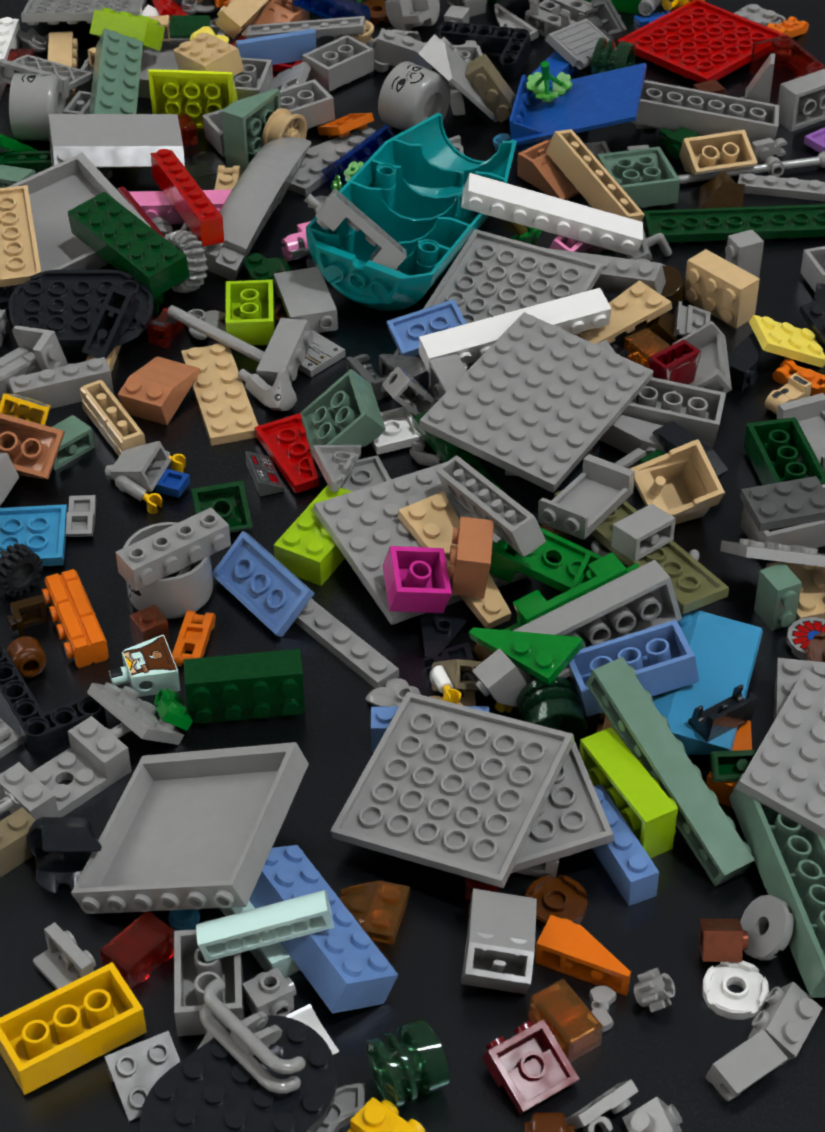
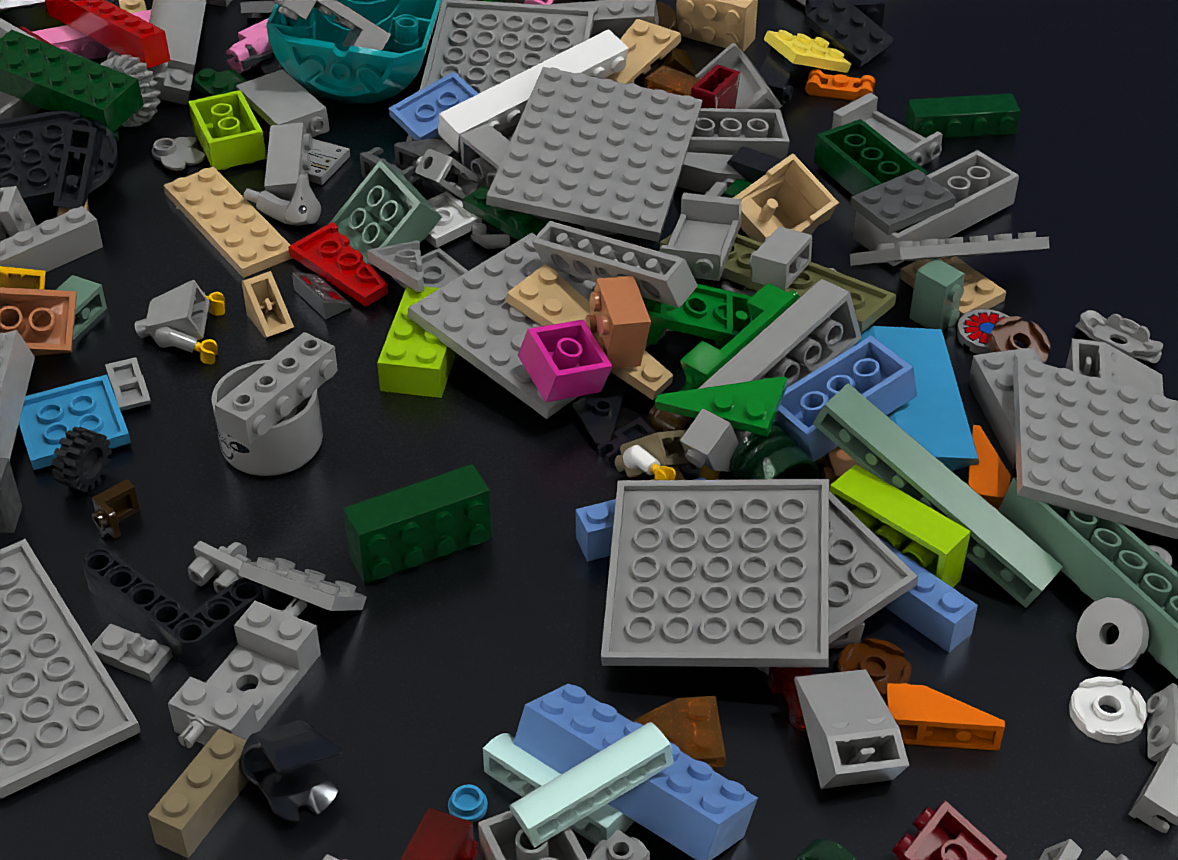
camera: 20 degrees left, 0 degrees up
reddish brown head [7,636,47,678] -> none
orange brick [42,569,109,668] -> none
light grey panel [71,742,309,914] -> none
tan brick [80,380,145,456] -> none
torso [109,635,180,697] -> none
nougat slope [118,356,201,425] -> none
copper brick [130,605,170,646] -> none
clear red leg [147,307,185,348] -> none
green plate [154,688,193,731] -> none
blue plate [155,468,190,498] -> none
light grey piece [167,305,264,363] -> none
orange plate [172,610,216,667] -> none
dark green slope [191,480,253,533] -> none
medium blue plate [212,531,315,637] -> none
light grey plate [294,599,399,689] -> none
light grey plate [365,678,421,707] -> none
clear orange brick [528,979,603,1062] -> none
light grey piece [586,985,617,1032] -> none
light grey gear [634,968,675,1012] -> none
light grey plate [673,301,711,337] -> none
black hinge [688,684,758,742] -> none
copper brick [699,918,748,962] -> none
dark green slope [708,750,757,782] -> none
tan leg [765,373,812,415] -> none
none -> light grey hips [187,541,251,593]
none -> tan slope [242,271,294,338]

